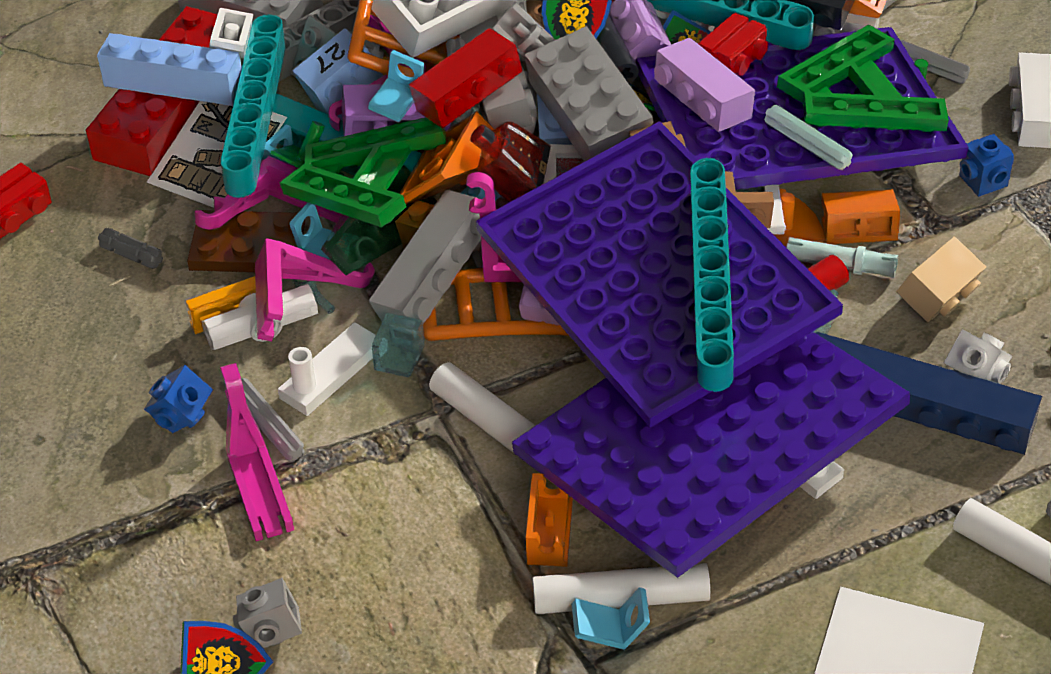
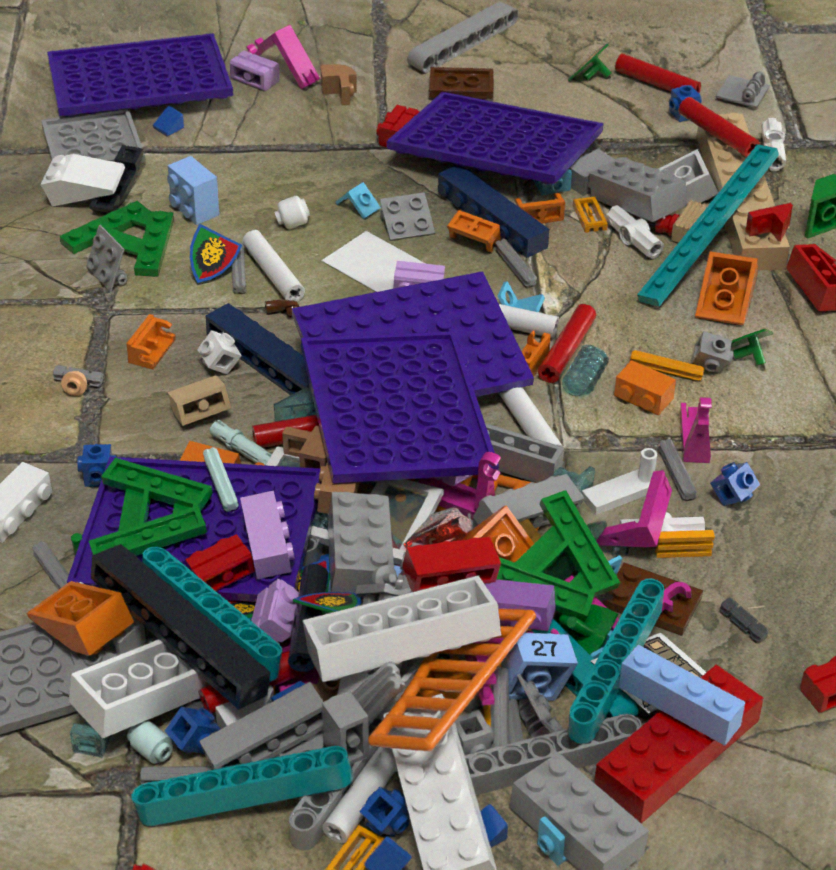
camera: 160 degrees left, 5 degrees down
white slope [210,8,253,65] -> none
medium azure bracket [368,50,424,122] -> none
teal beam [691,158,734,392] -> none
none -> reddish brown arm [265,299,300,317]
none -> lavender brick [393,261,445,289]
none -> light grey brick [485,423,564,483]
none -> red piece [538,304,597,383]
none -> clear light blue piece [562,344,609,396]
none -> orange brick [614,360,676,415]
none -> light orange axle [630,350,704,381]

